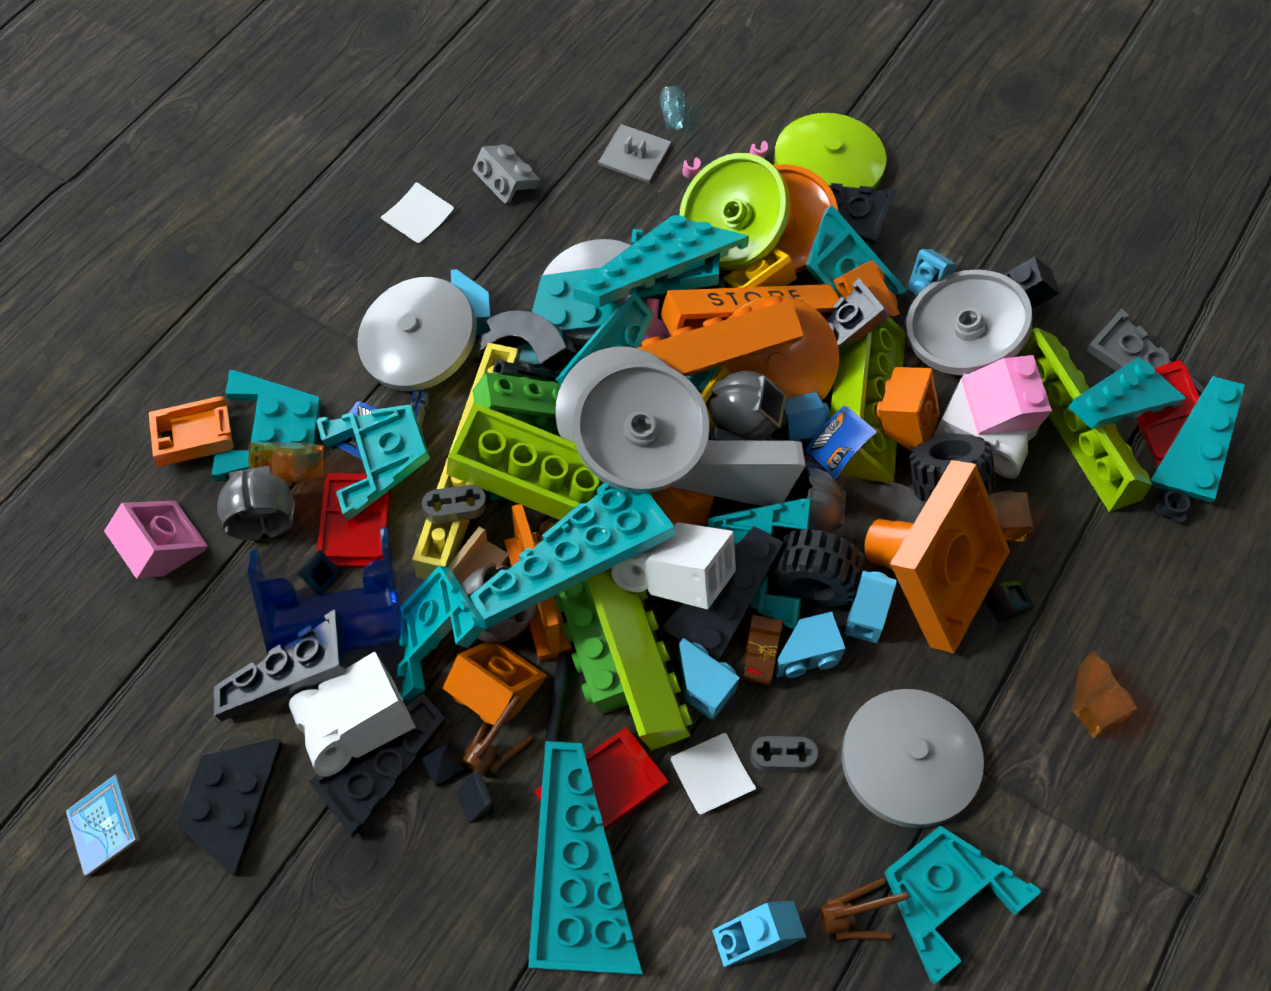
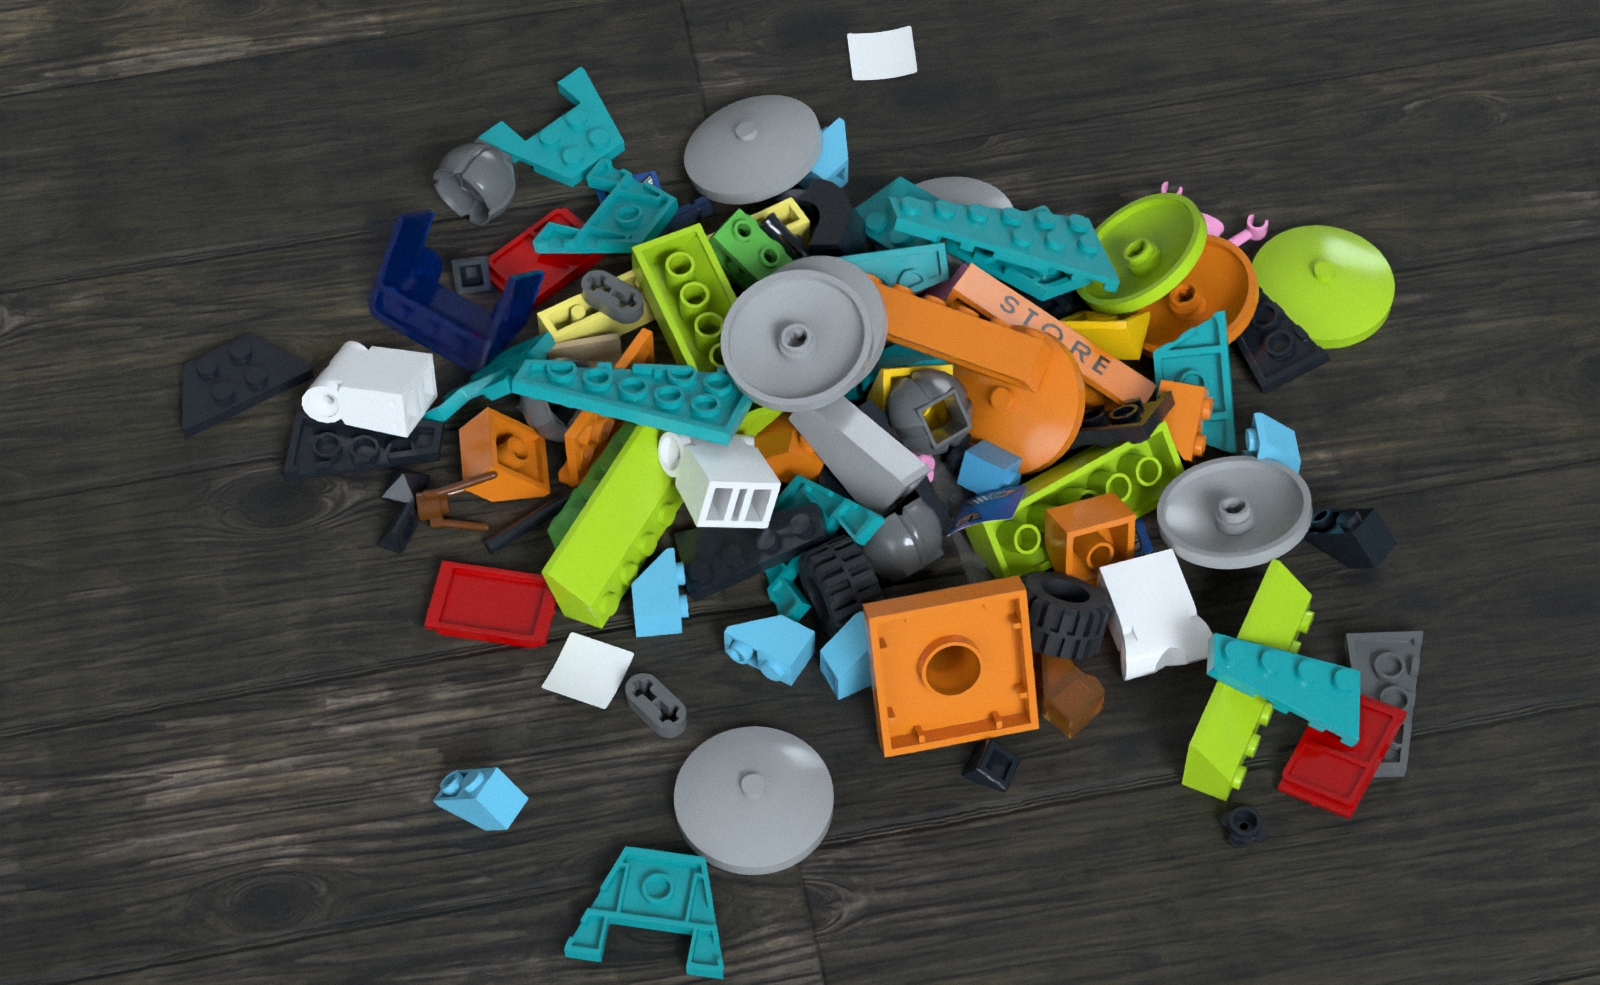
camera: 50 degrees right, 5 degrees down
piece [66,774,139,877] -> none
bright pink slope [104,500,208,579] -> none
orange container [149,396,233,467] -> none
black wing [214,609,346,721] -> none
clear orange slope [248,442,323,482] -> none
light grey bracket [473,144,540,203] -> none
teal wing [528,741,642,975] -> none
light grey piece [598,124,671,183] -> none
clear light blue cone [659,86,686,130] -> none
reddish brown leg [743,615,783,686] -> none
reddish brown plant [820,878,910,941] -> none
bright pink slope [962,355,1052,435] -> none
clear orange slope [1072,651,1137,739] -> none
teal wing [1150,376,1245,503] -> none

